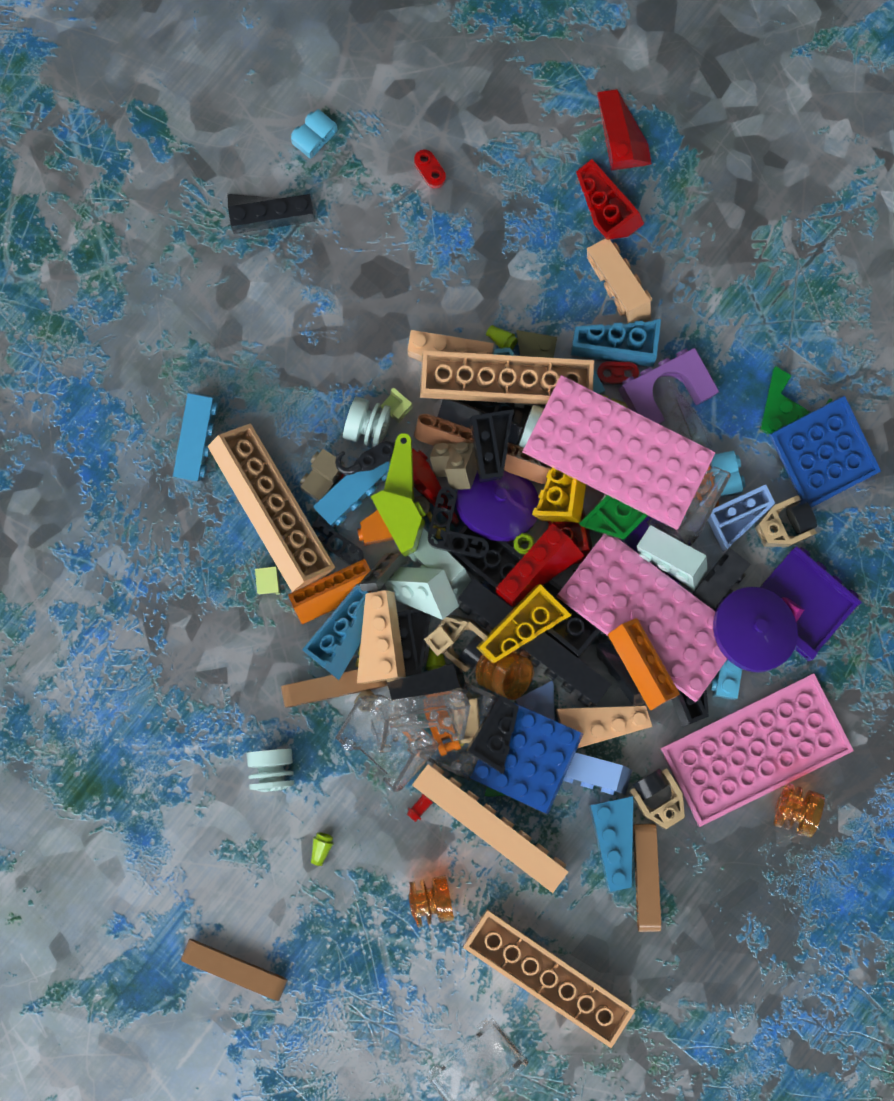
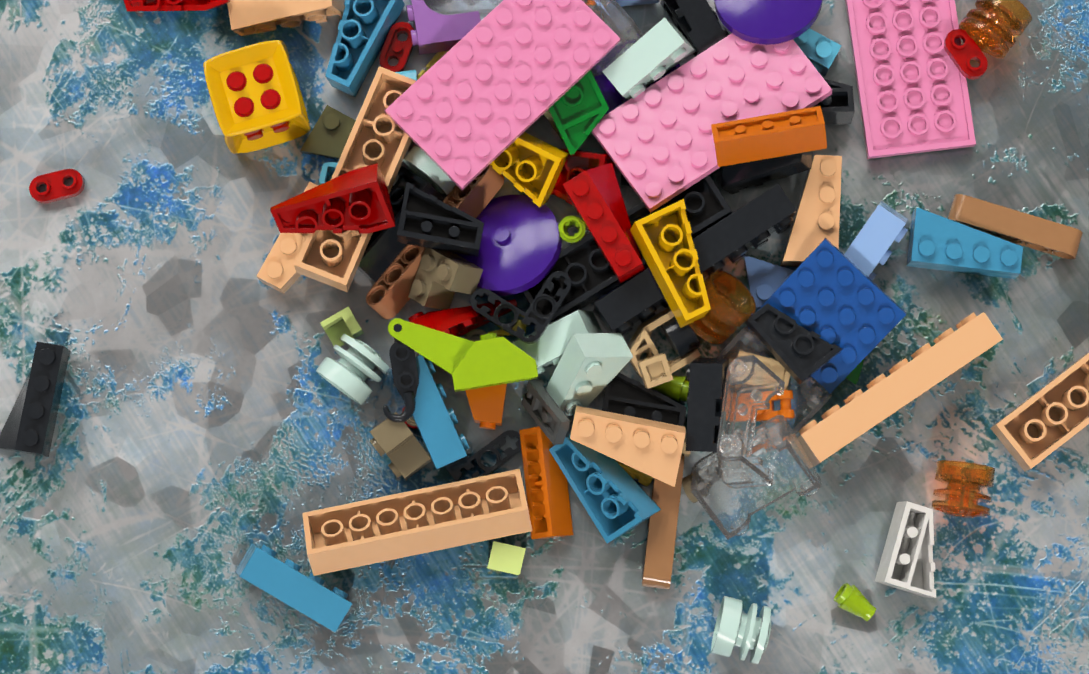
camera: 70 degrees left, 0 degrees up
red pin [406,794,433,822] -> none
lime cone [486,325,518,350] -> none
tan piece [629,768,685,829] -> none
none -> yellow piece [203,40,311,154]
none -> red wedge [270,163,395,234]
none -> white wedge [875,501,936,598]
none -> red plate [944,29,988,80]

